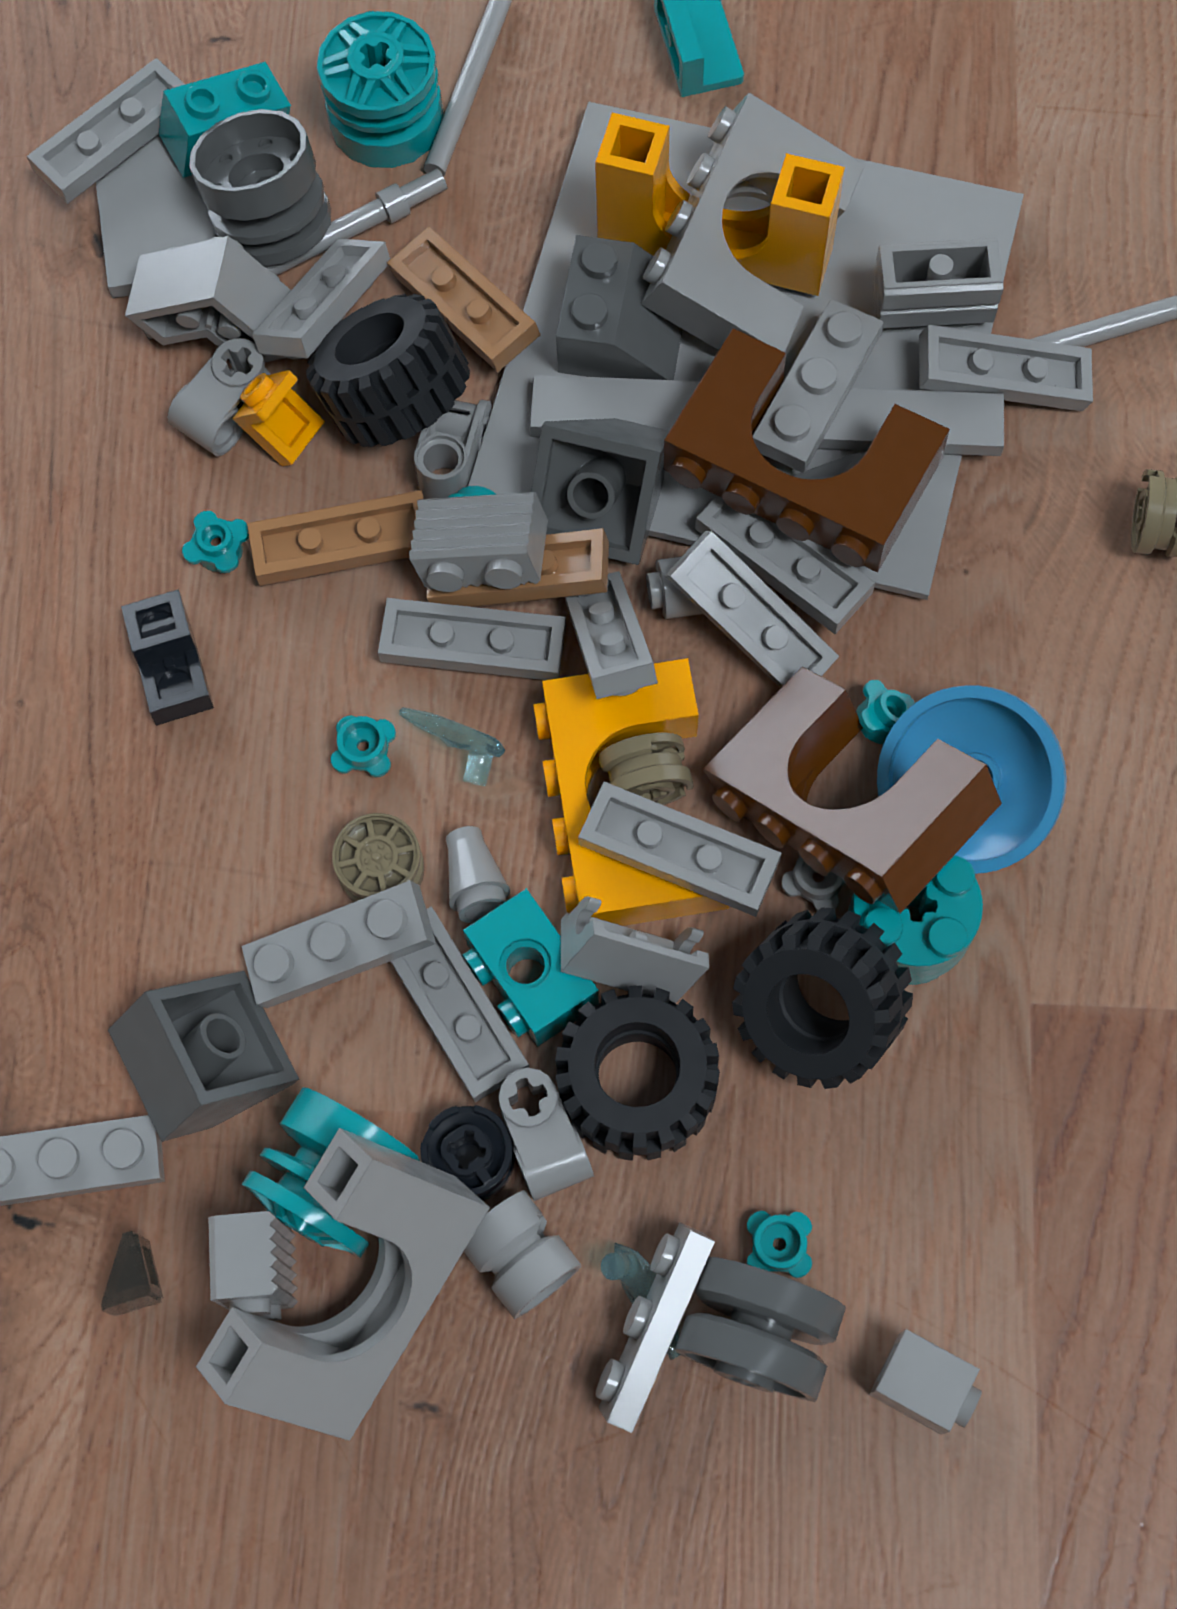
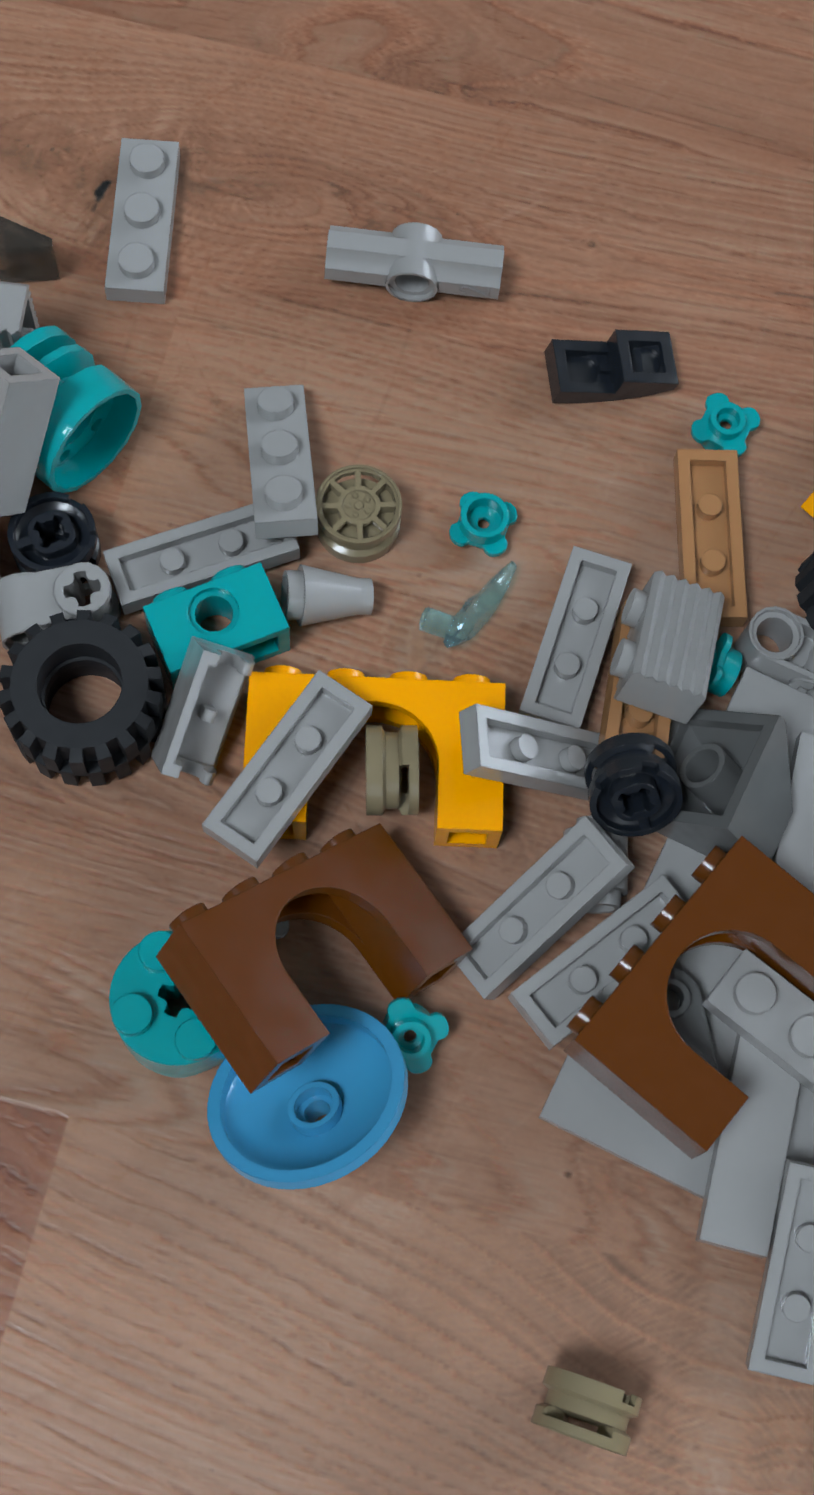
camera: 90 degrees right, 0 degrees up
dark grey slope [108,971,299,1142] -> none
black tyre [732,908,913,1089] -> none
none -> light grey piece [324,222,504,302]
none -> black wheel [584,733,683,837]

